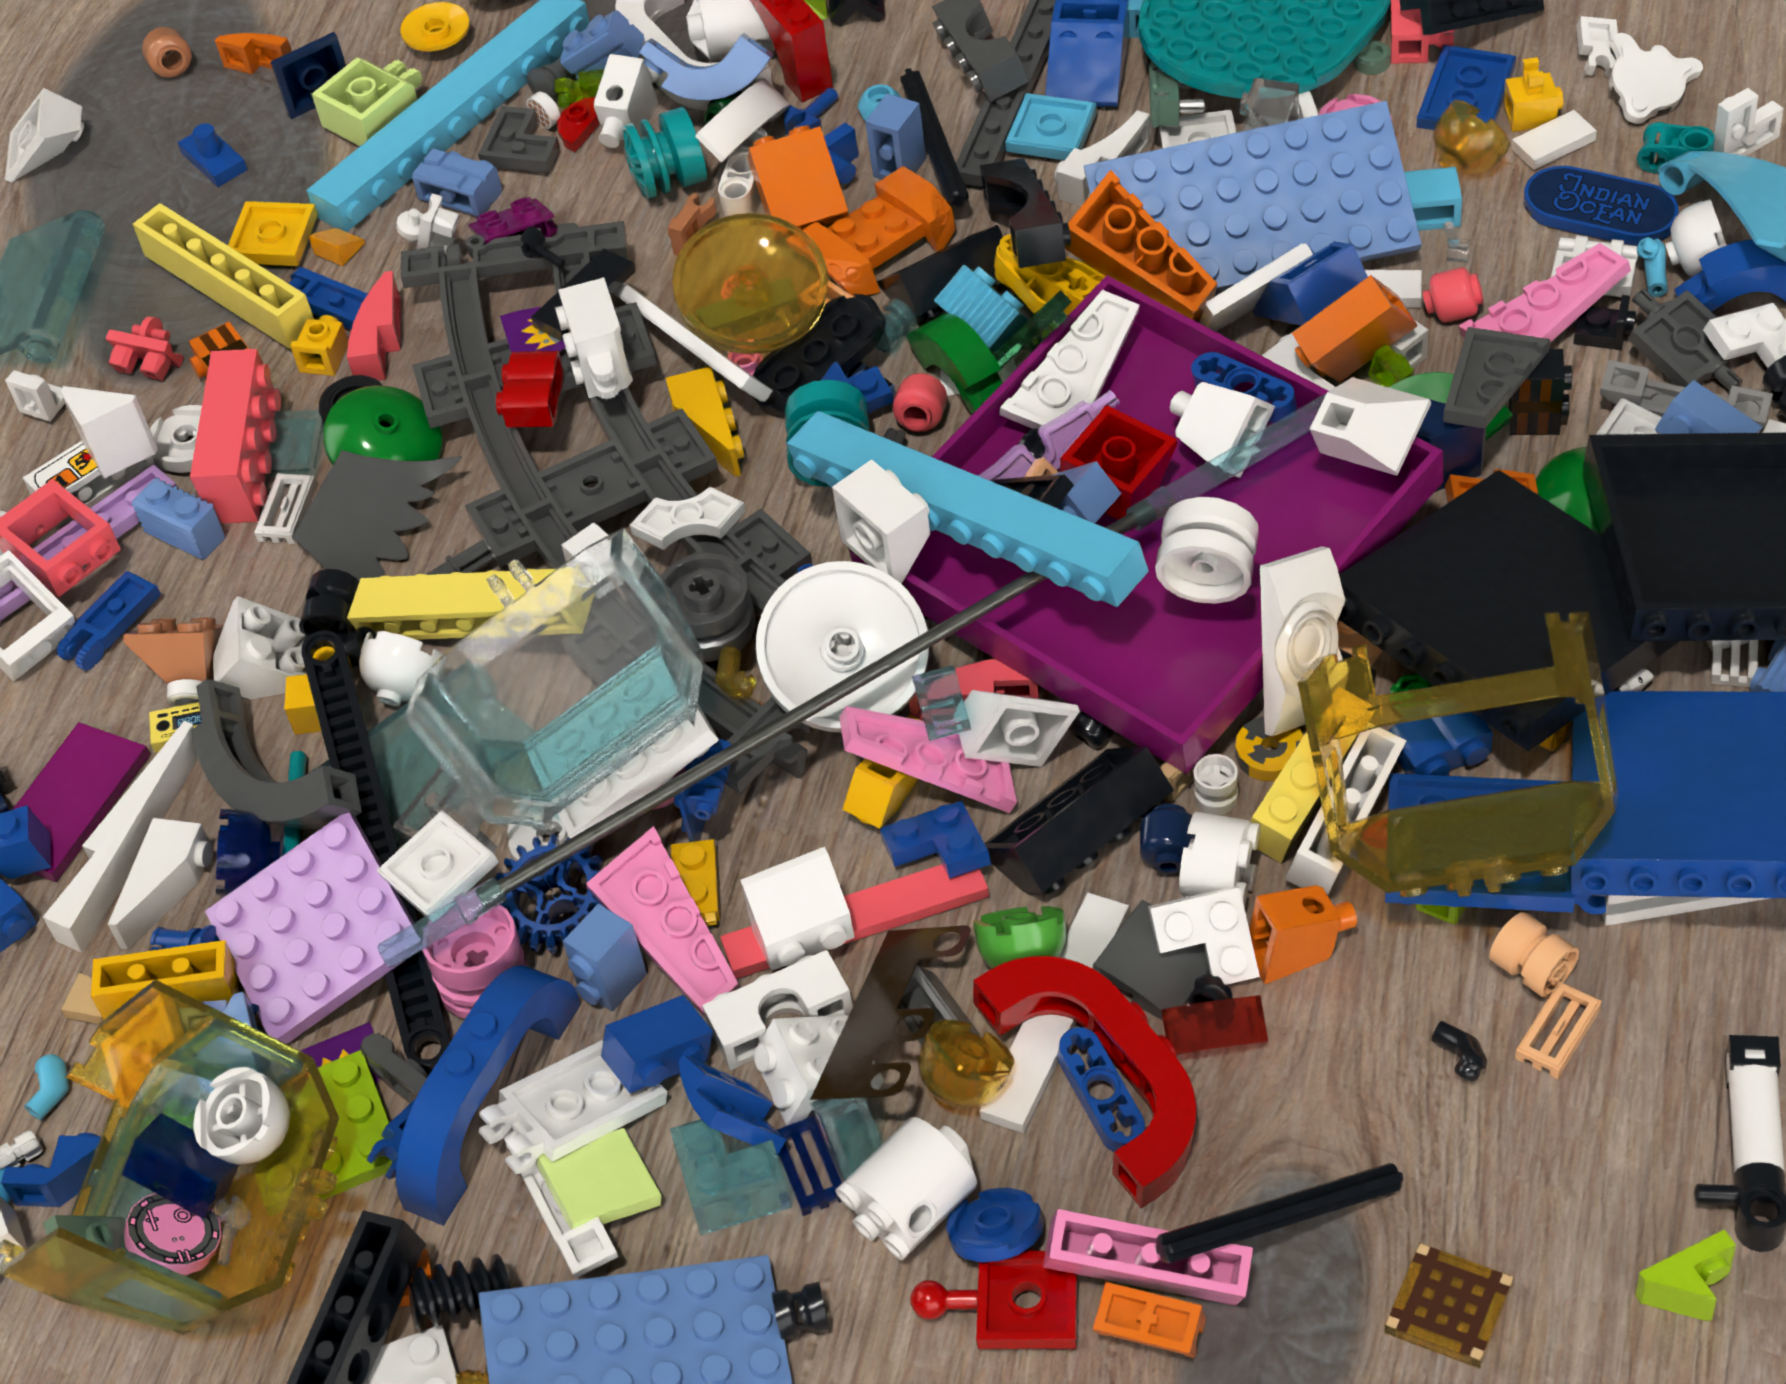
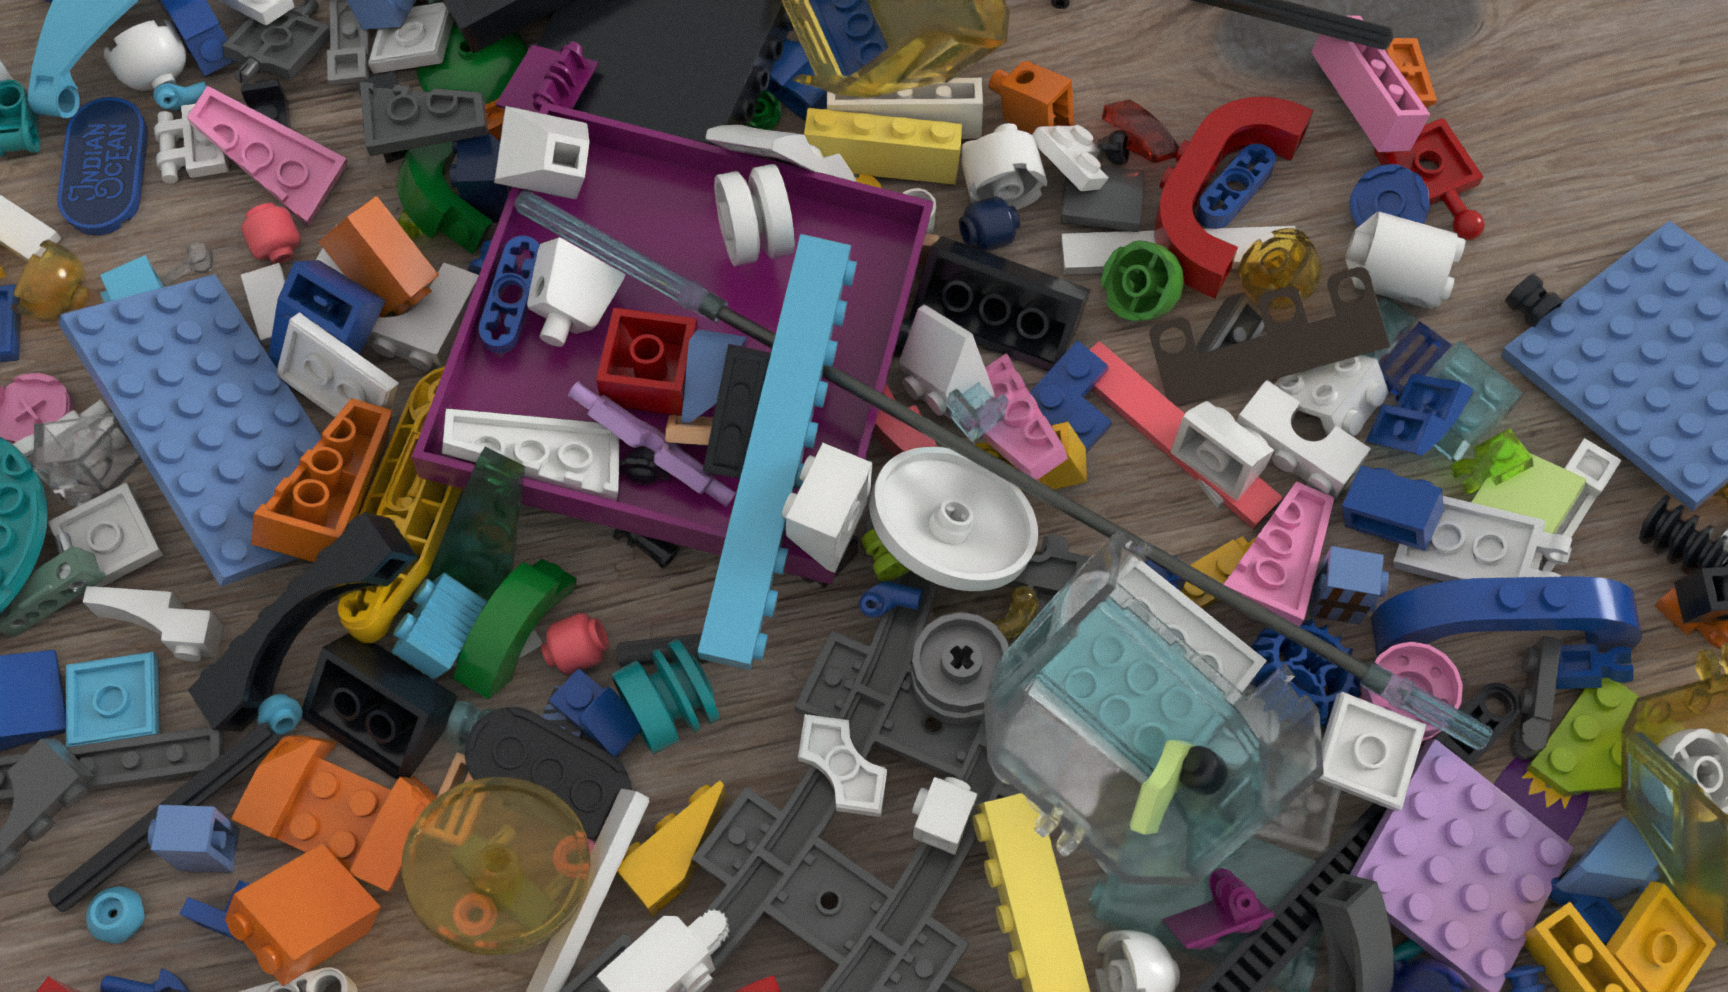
camera: 125 degrees left, 15 degrees up
none -> medium azure plate [258,694,303,735]
none -> magenta hinge [496,42,599,113]
none -> yellowish green tile [1129,740,1195,835]
none -> magenta hinge [1162,868,1275,949]
none -> black piece [1179,745,1228,796]
none -> clear neon green plate [1451,428,1533,494]

